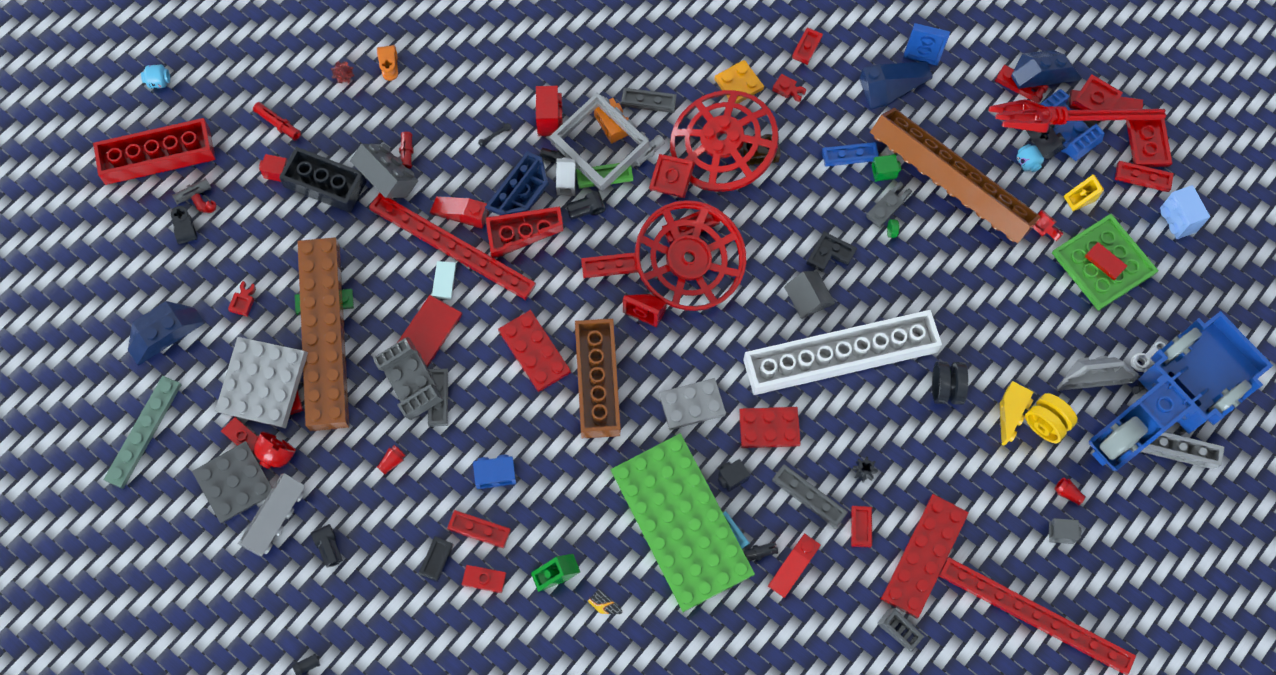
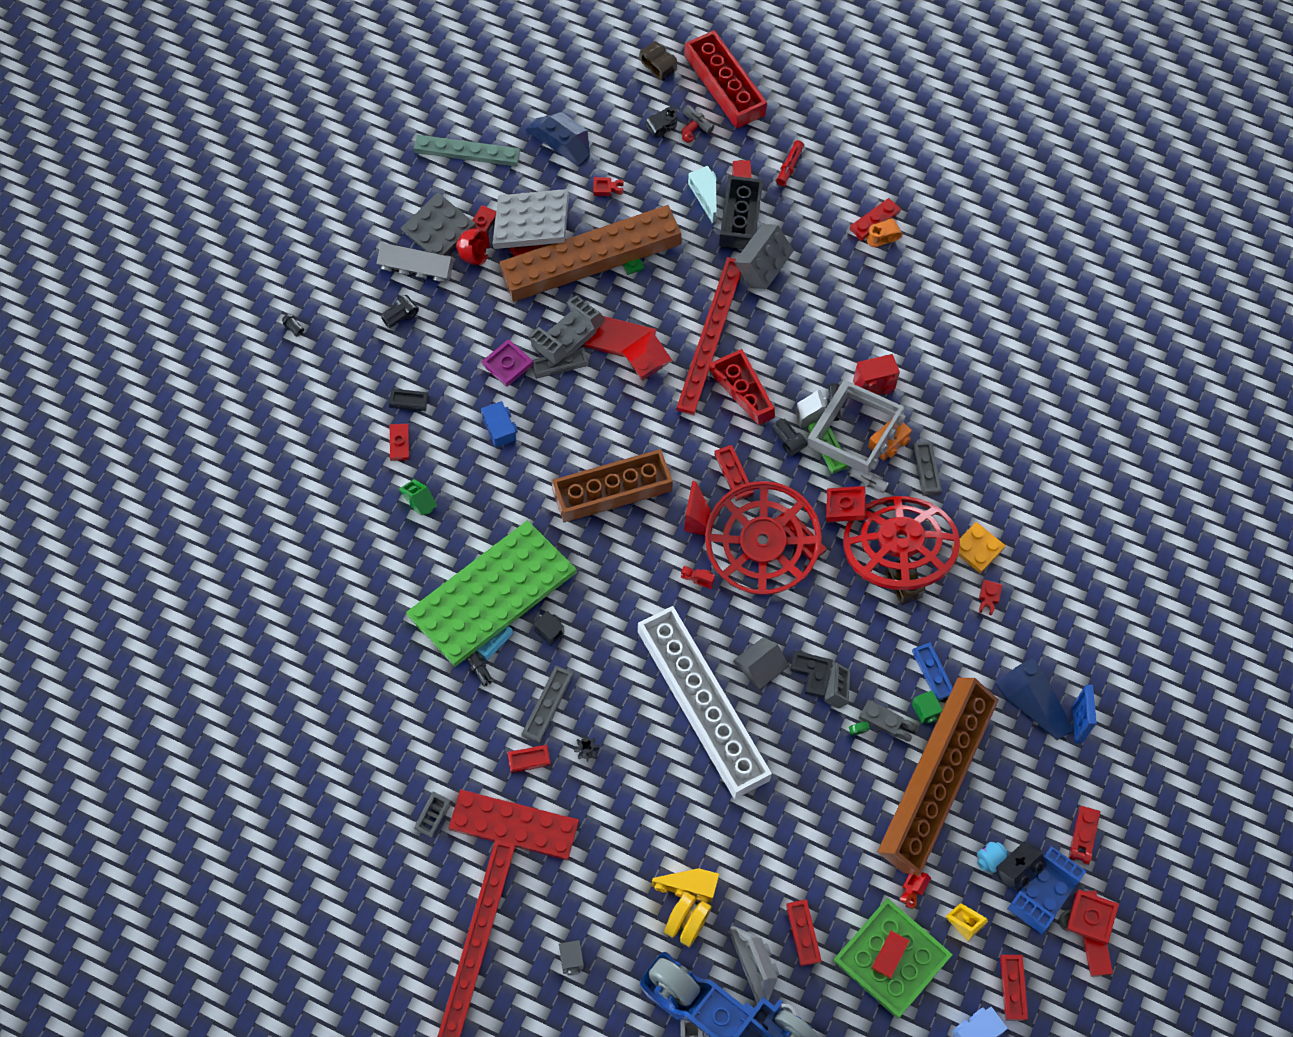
camera: 75 degrees right, 5 degrees down
medium azure head [141,65,170,89] -> none
clear red gear [331,61,354,84] -> none
red cone [377,445,406,475] -> none
red pin [399,132,414,169] -> none
red slope [430,196,489,229] -> none
light aqua tile [432,261,456,300] -> none
red tile [447,510,511,549] -> none
black hinge [478,123,511,146] -> none
dark blue wedge [485,151,549,215] -> none
red plate [498,310,571,392] -> none
sticker [588,589,623,614] -> none
light grey plate [659,378,726,430] -> none
red plate [739,407,801,448] -> none
slope [768,533,821,598] -> none
red plate [792,27,823,65] -> none
black wheel [932,361,968,405] -> none
red piece [989,99,1166,133] -> none
dark blue wedge [1011,50,1081,89] -> none
red cone [1054,478,1086,505] -> none
red plate [1126,118,1172,167] -> none
none -> magenta plate [481,339,534,387]
none -> red slope [622,331,673,381]
none -> dark brown brick [639,41,678,80]
none -> red plate [681,566,715,589]
none -> light aqua slope [688,166,717,223]
none -> red plate [786,899,822,967]
none -> dark grey slope [825,662,850,708]
none -> red plate [849,198,901,241]

